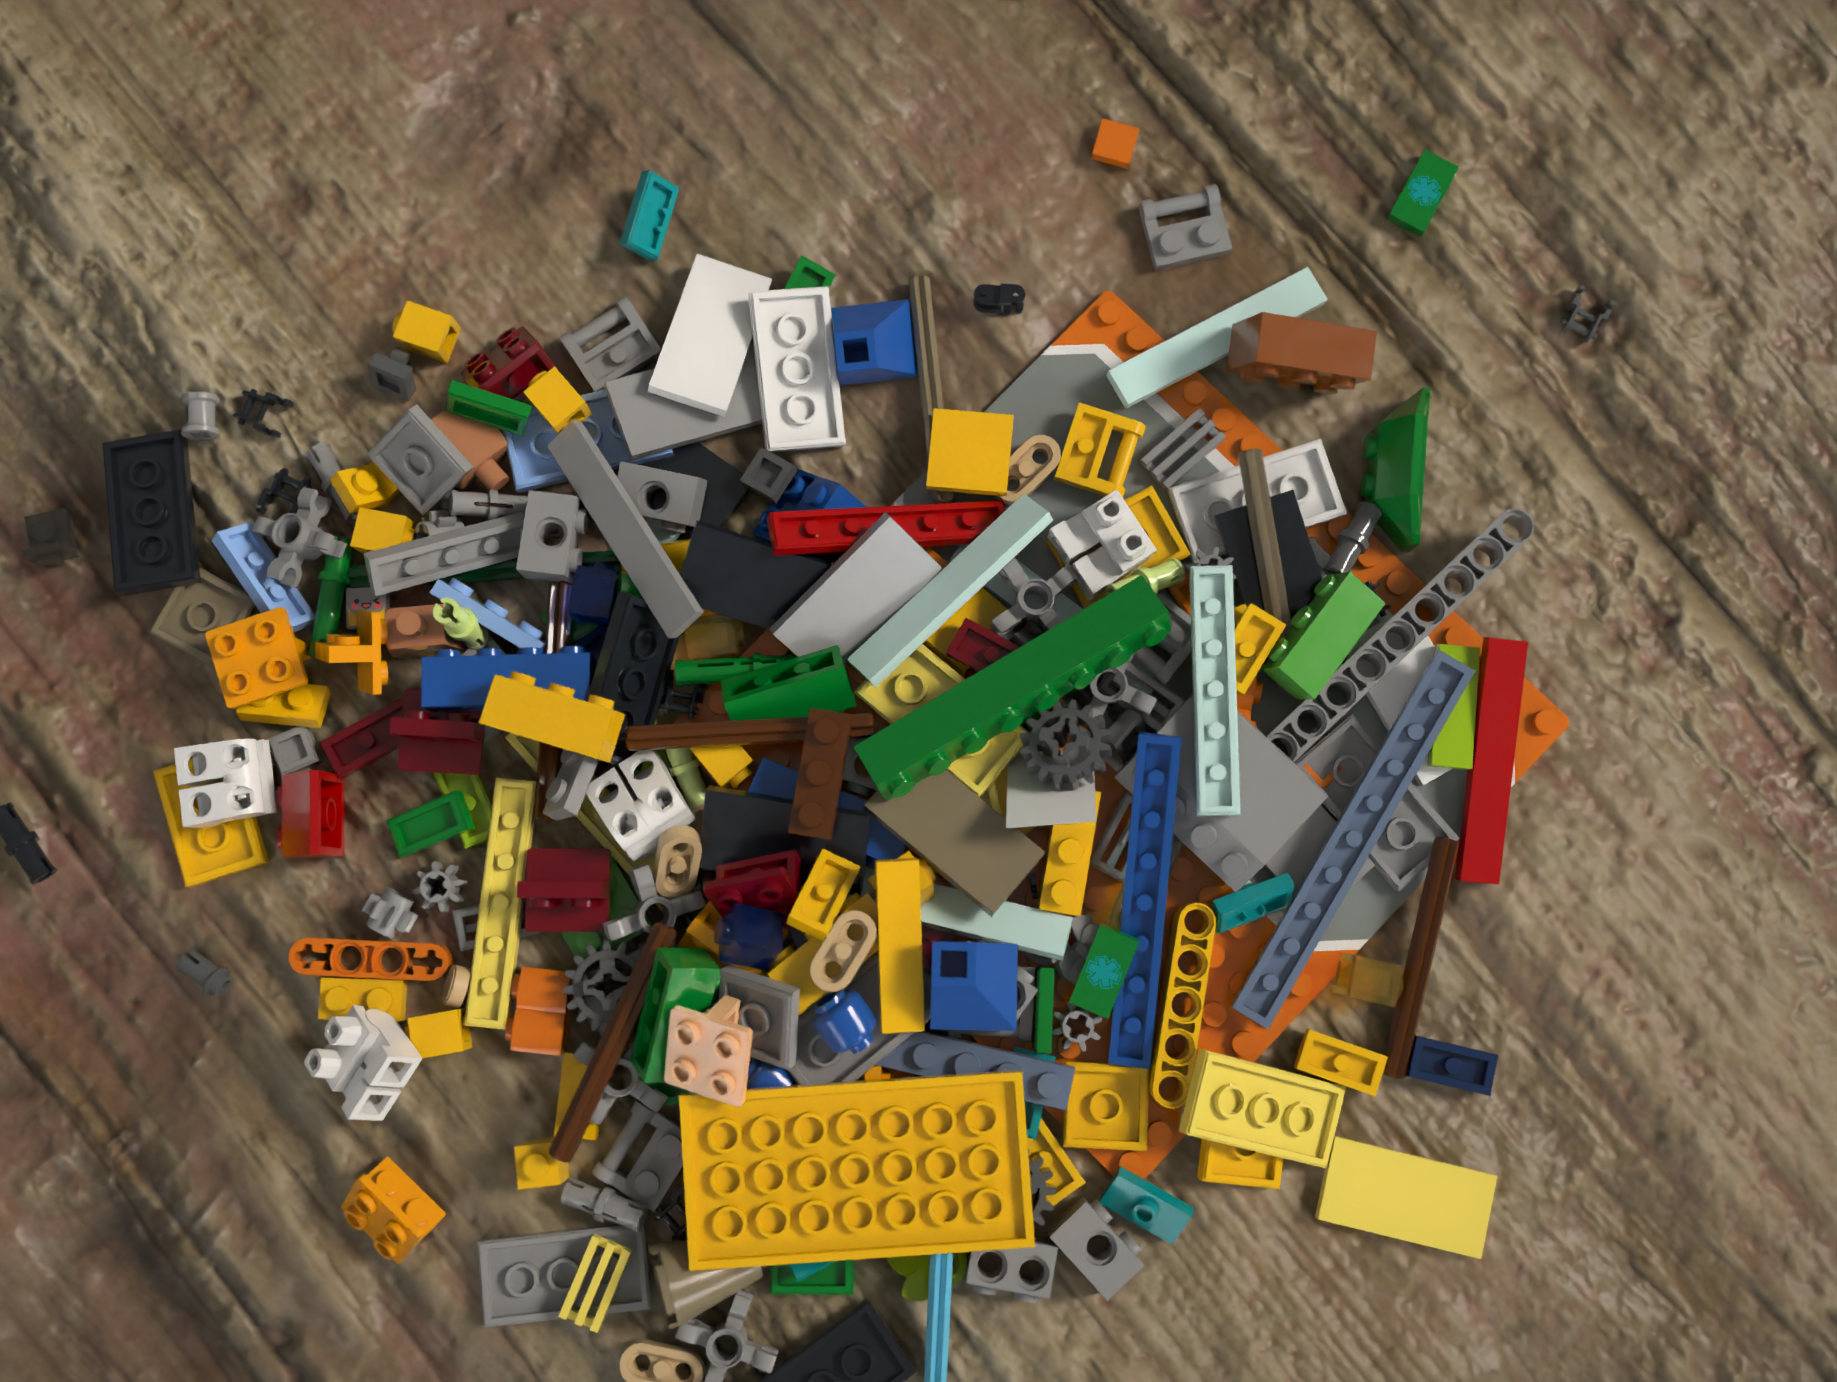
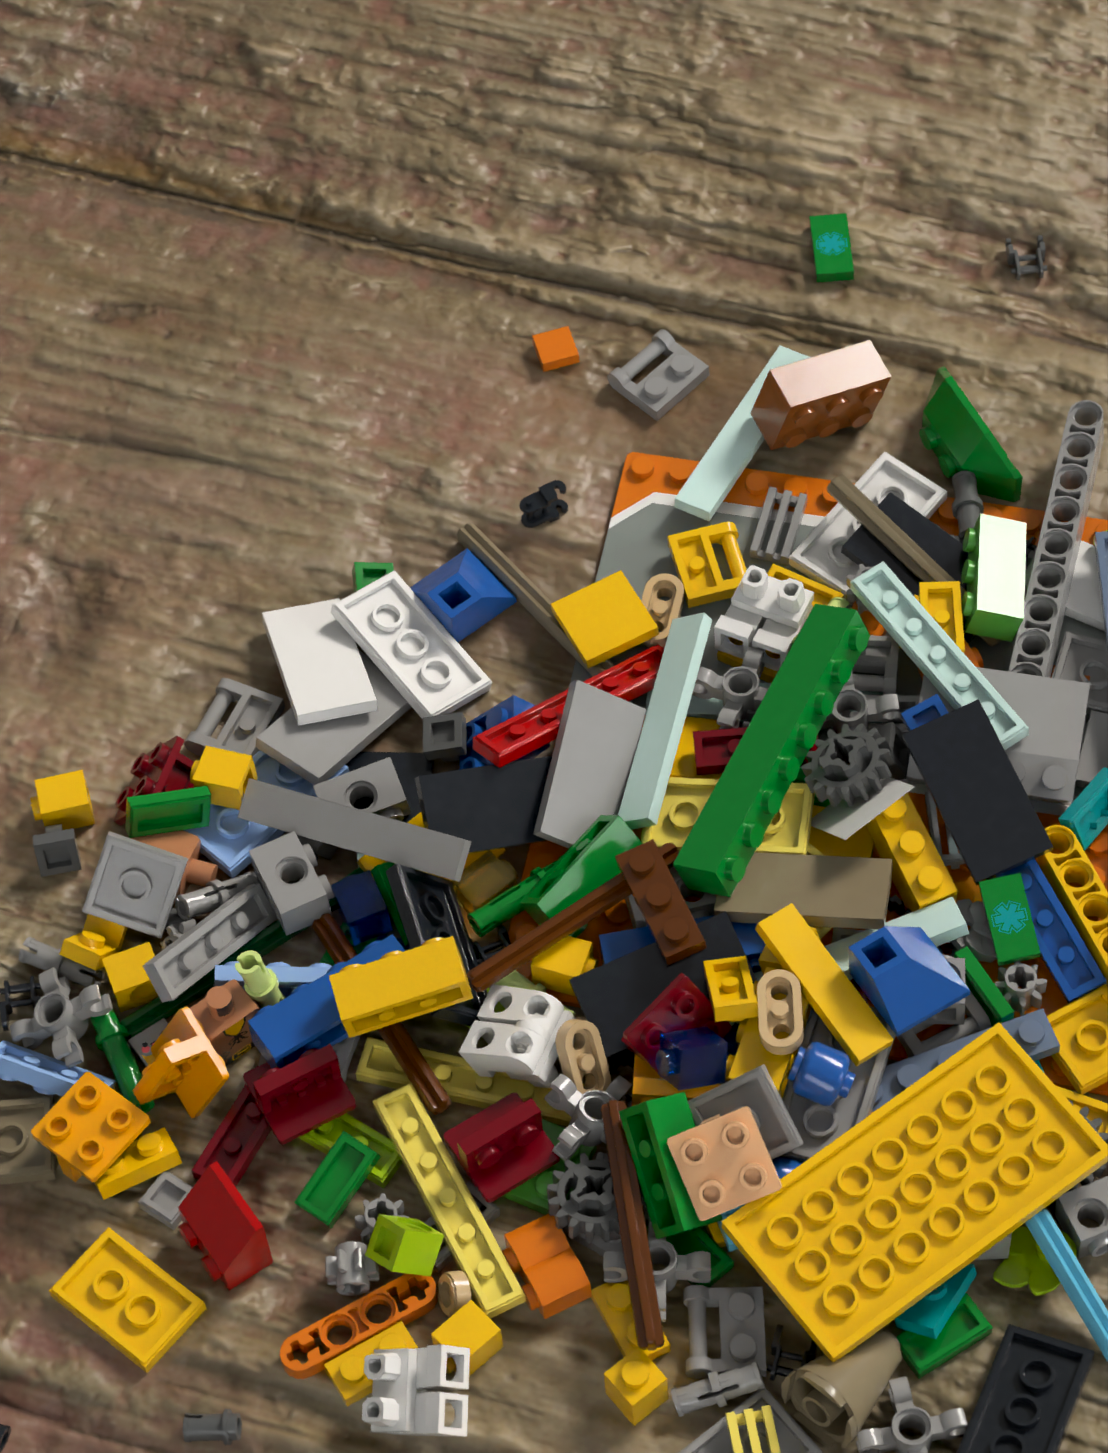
camera: 25 degrees left, 25 degrees down
white hips [174,739,278,828] -> none
light grey plate [543,749,599,820] -> none
teal plate [619,170,680,261] -> none
none -> lime brick [365,1214,444,1276]
none -> black tile [902,699,1053,886]

